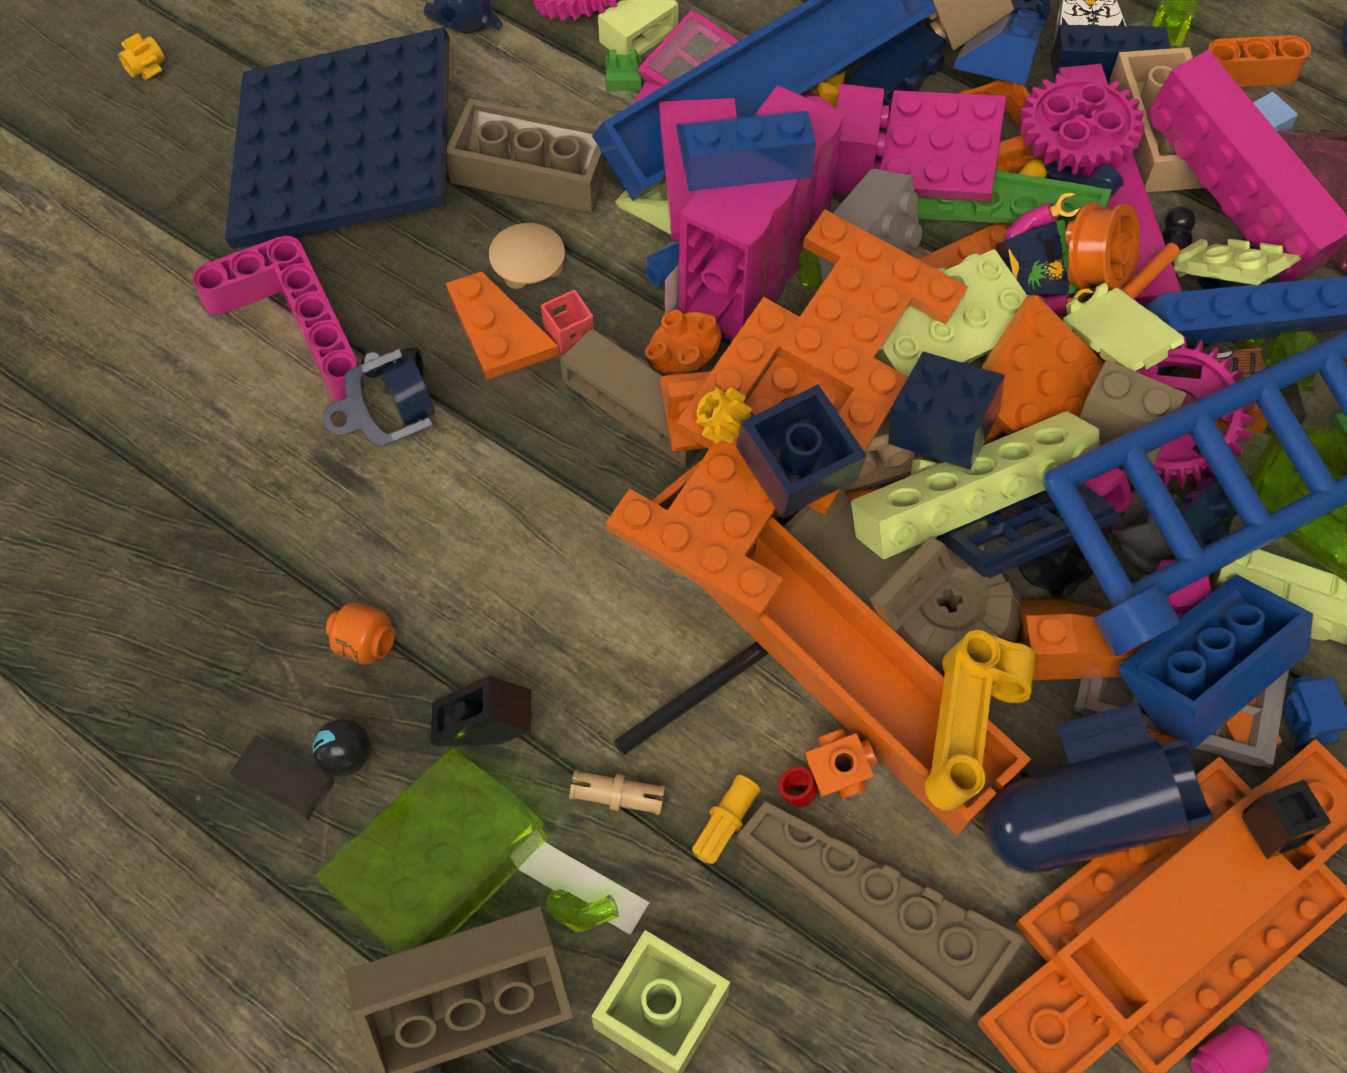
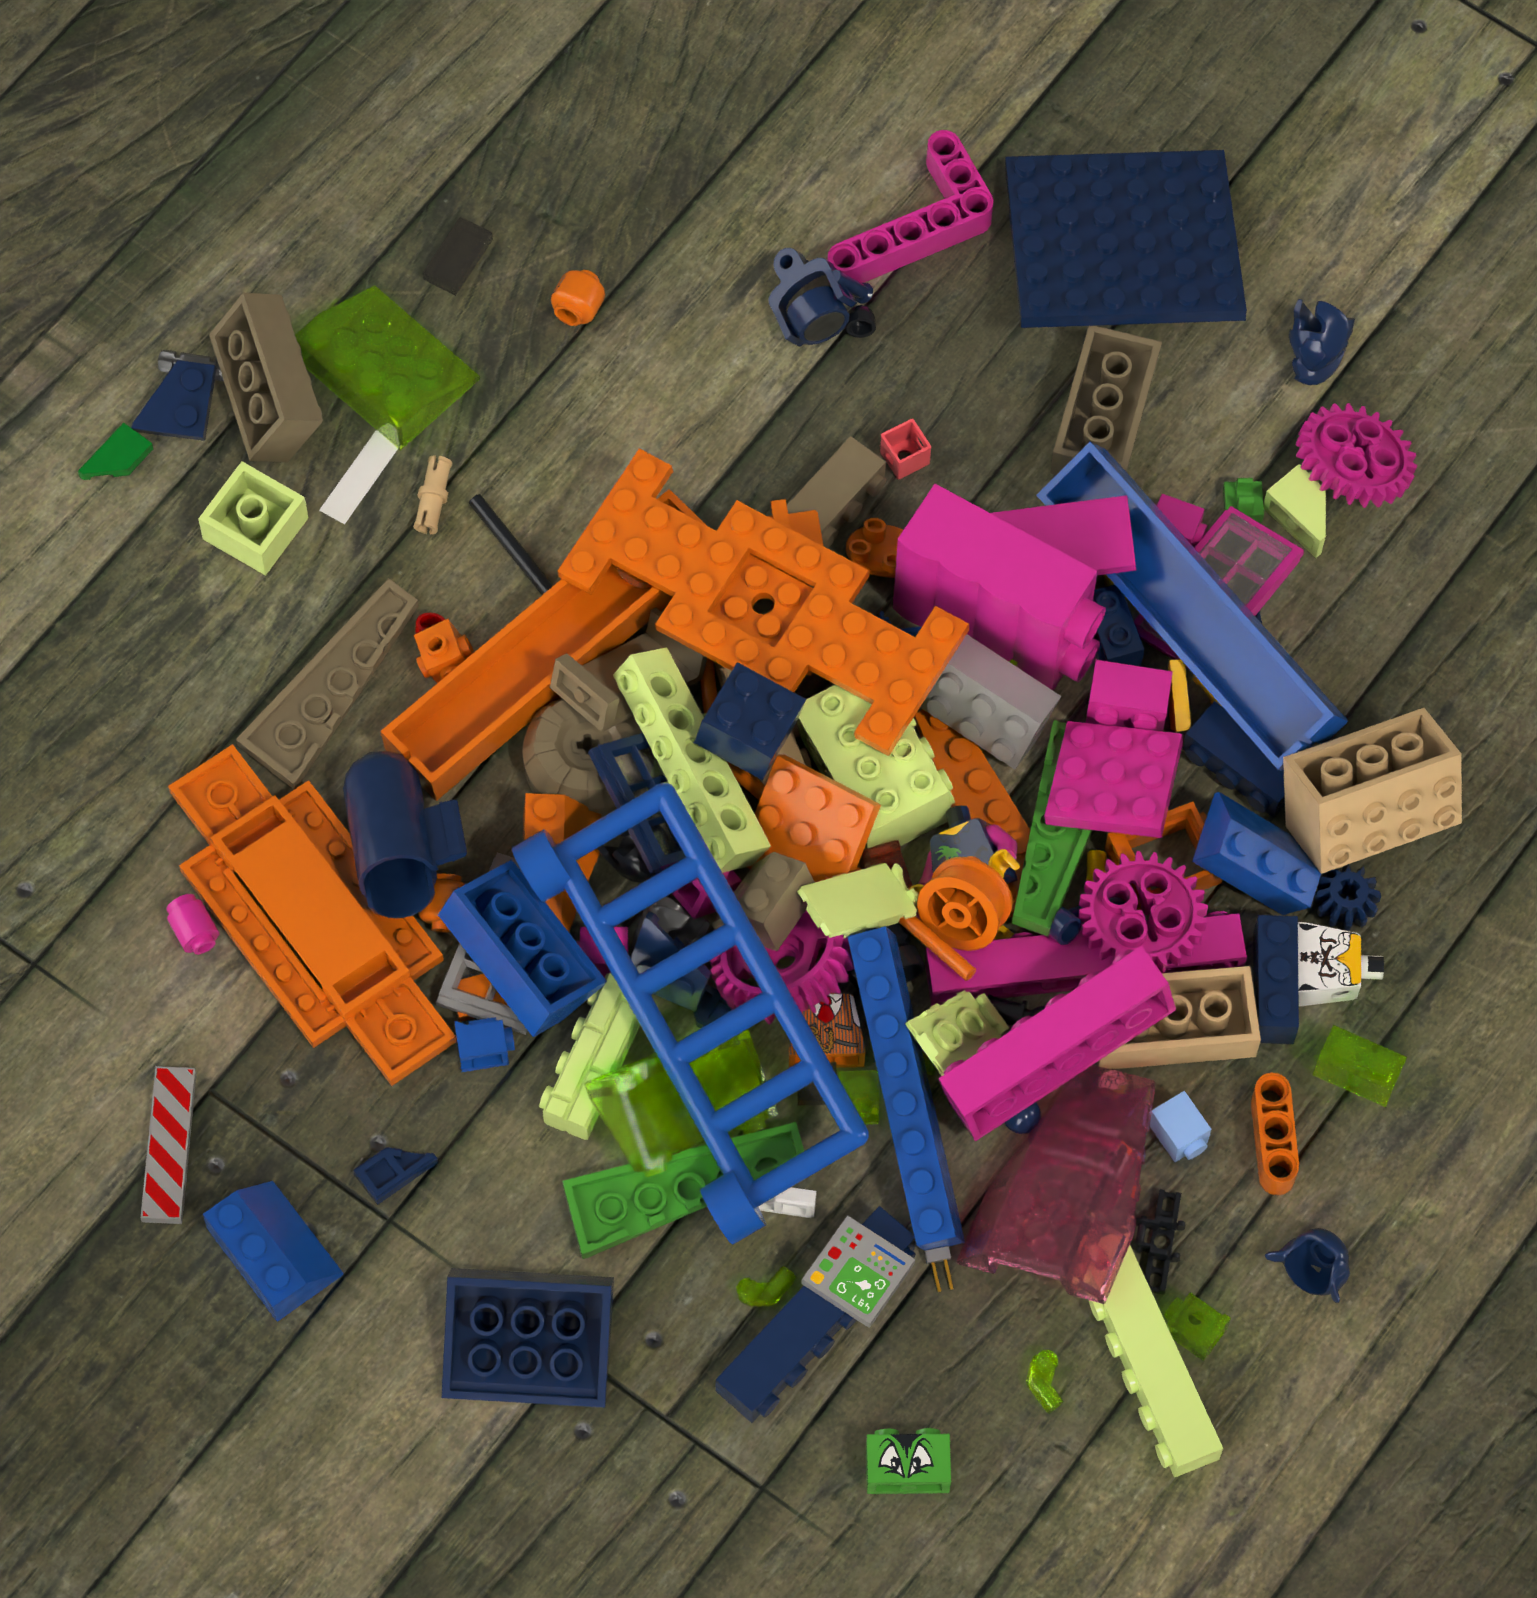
camera: 90 degrees right, 5 degrees up
yellow gear [118,33,165,81] -> none
black piece [313,719,371,776] -> none
black slope [431,675,532,746] -> none
orange wing [445,271,560,380] -> none
tan dish [489,223,565,289] -> none
clear neon green arm [546,889,619,932] -> none
blue slope [676,110,816,191] -> none
yellow axle [692,775,761,864] -> none
yellow gear [696,387,752,444] -> none
dark blue brick [736,384,867,518] -> none
yellow piece [925,630,1036,811] -> none
black brick [1241,779,1332,859] -> none

